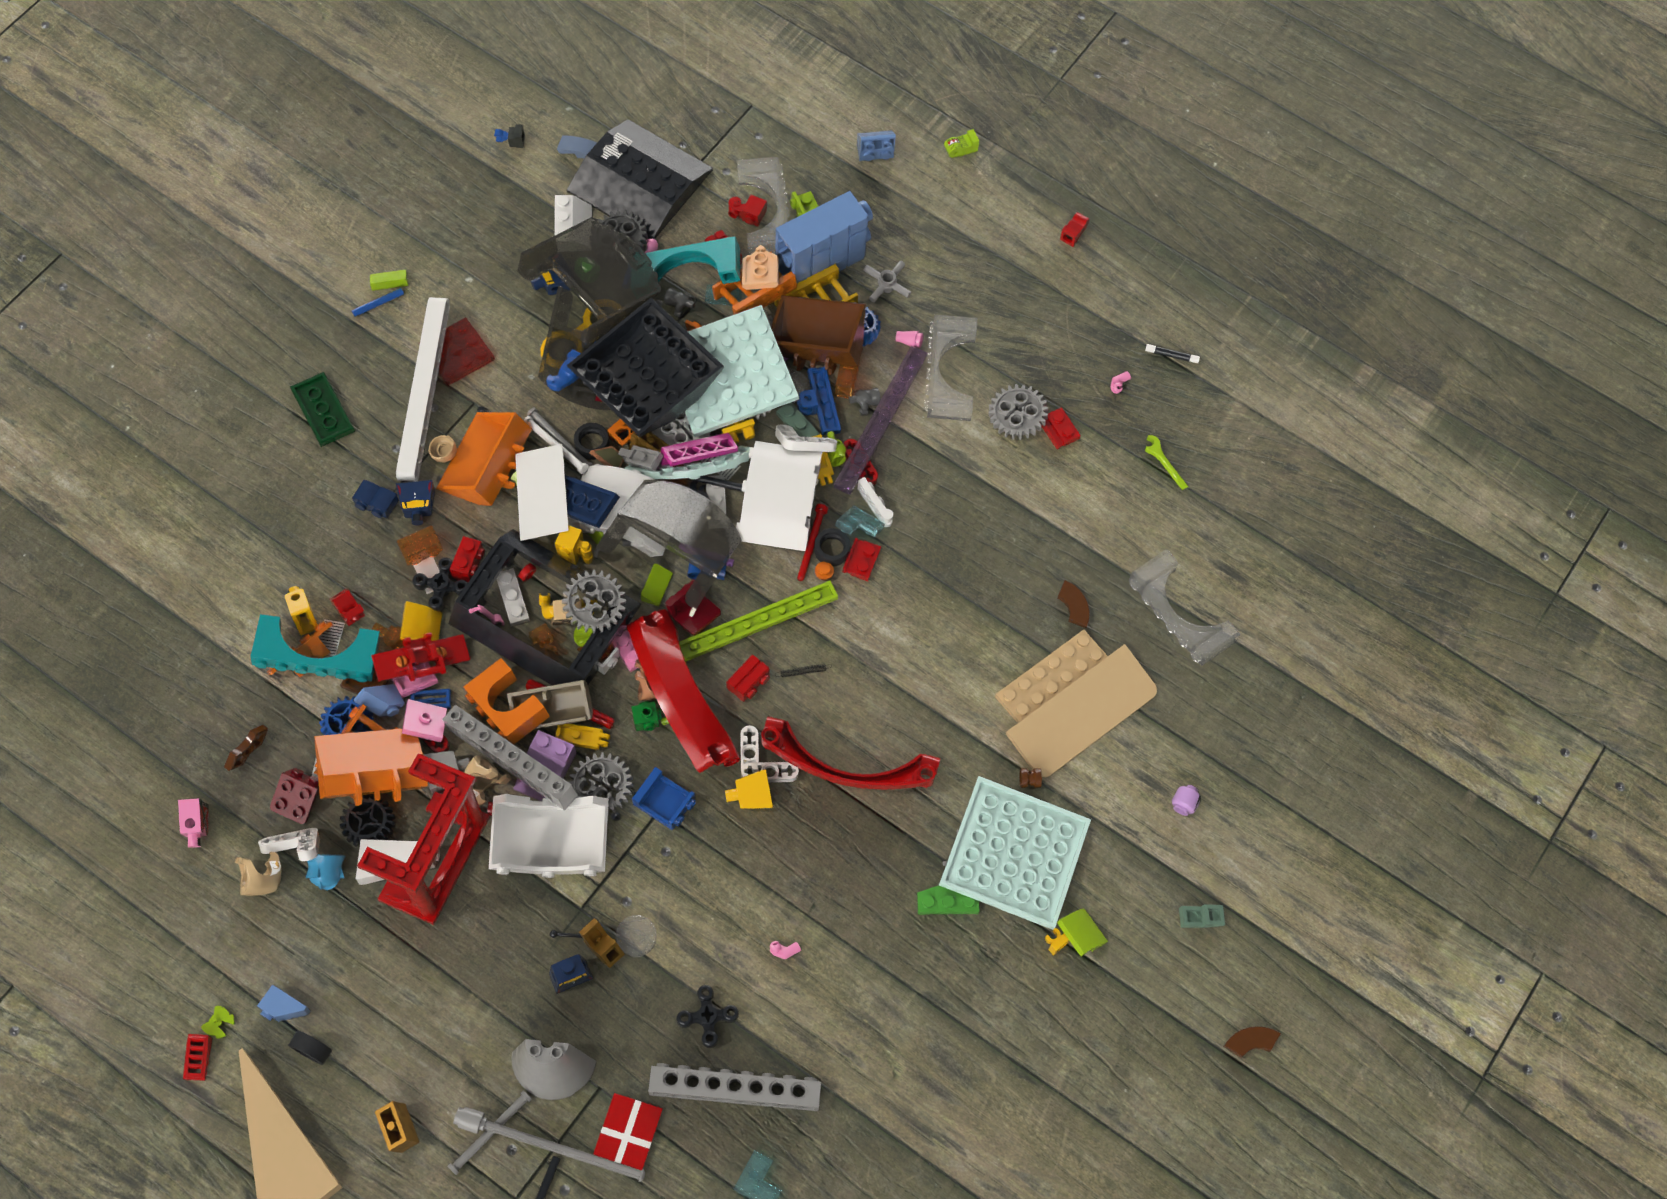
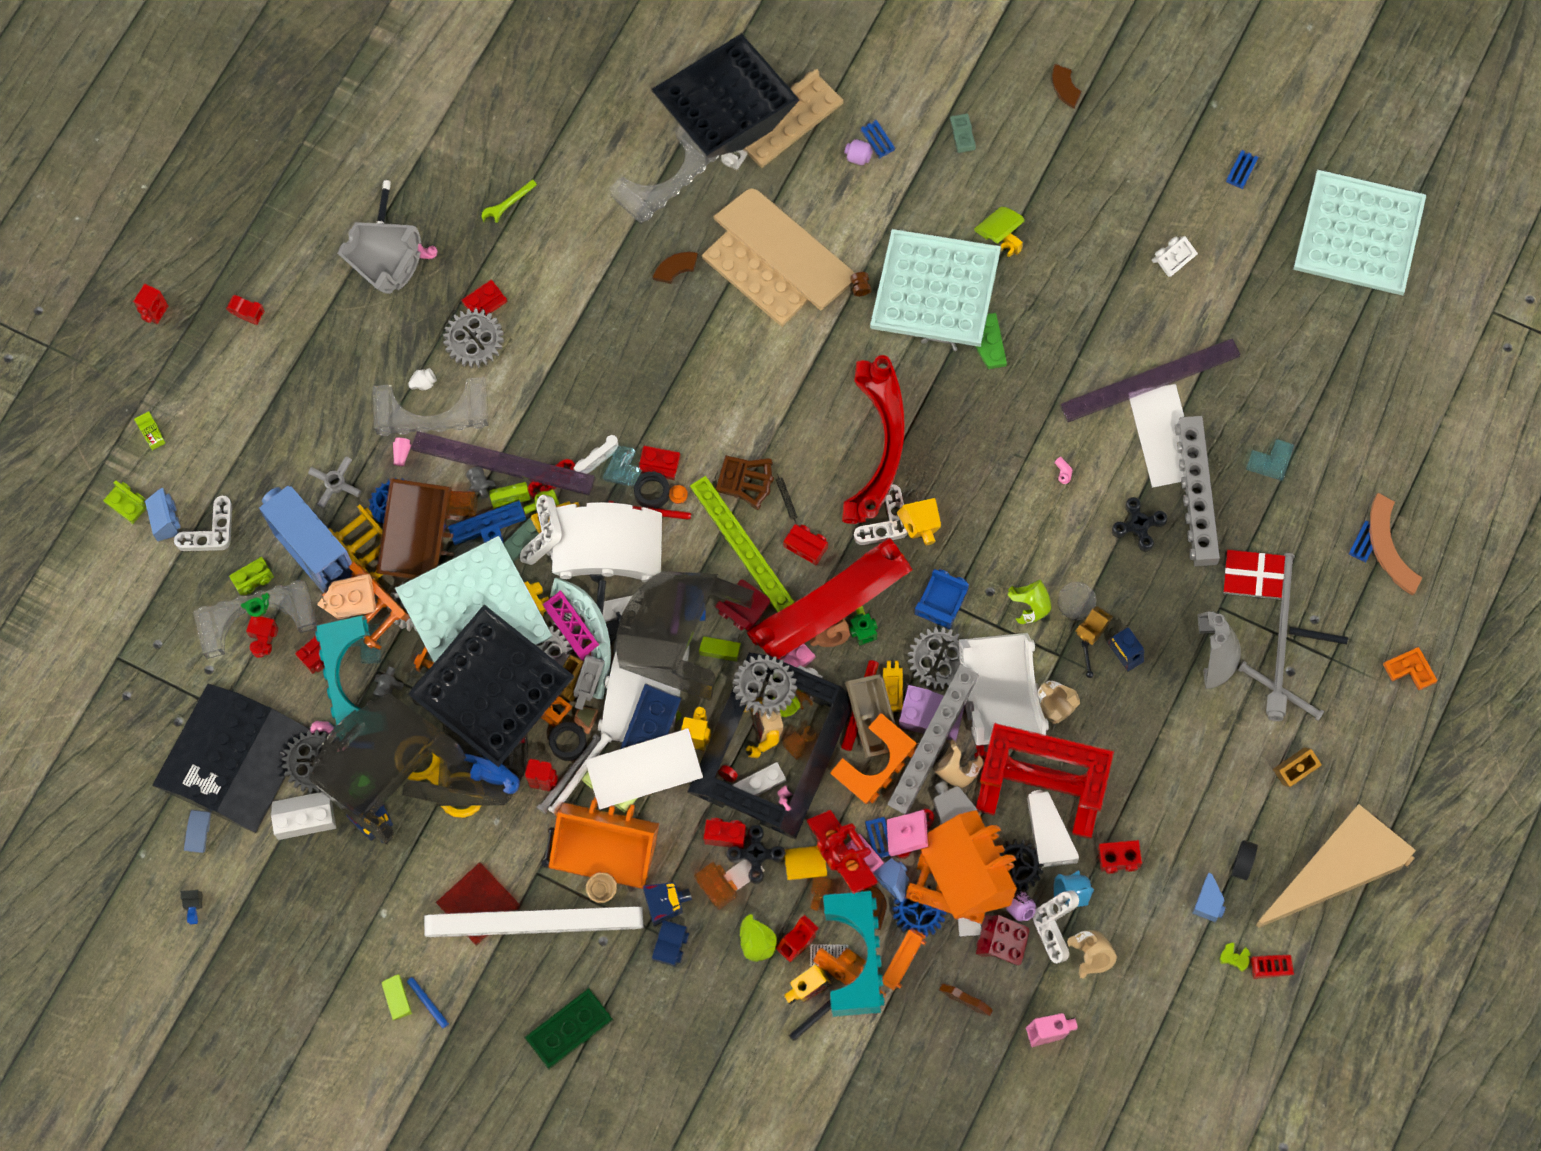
camera: 90 degrees left, 5 degrees up
none -> lime bracket [103,480,147,524]
none -> red brick [133,283,169,324]
none -> white beam [174,495,232,551]
none -> green piece [241,593,270,617]
none -> light grey cone [338,222,421,293]
none -> white rock [408,368,437,390]
none -> lime bracket [489,482,530,509]
none -> red brick [525,759,558,792]
none -> black slope [651,33,799,158]
none -> reddish brown plate [716,455,774,510]
none -> white bracket [721,150,747,170]
none -> lime helmet [740,914,776,962]
none -> tan bracket [743,69,843,168]
none -> black piece [789,999,831,1041]
none -> blue tile [861,120,895,159]
none -> orange container [883,928,927,990]
none -> lavender head [1006,891,1036,921]
none -> lime piece [1007,579,1052,624]
none -> tan piece [1037,681,1080,724]
none -> clear purple plate [1060,338,1240,423]
none -> red brick [1098,840,1142,874]
none -> white sticker [1128,384,1199,487]
none -> white bracket [1152,236,1198,277]

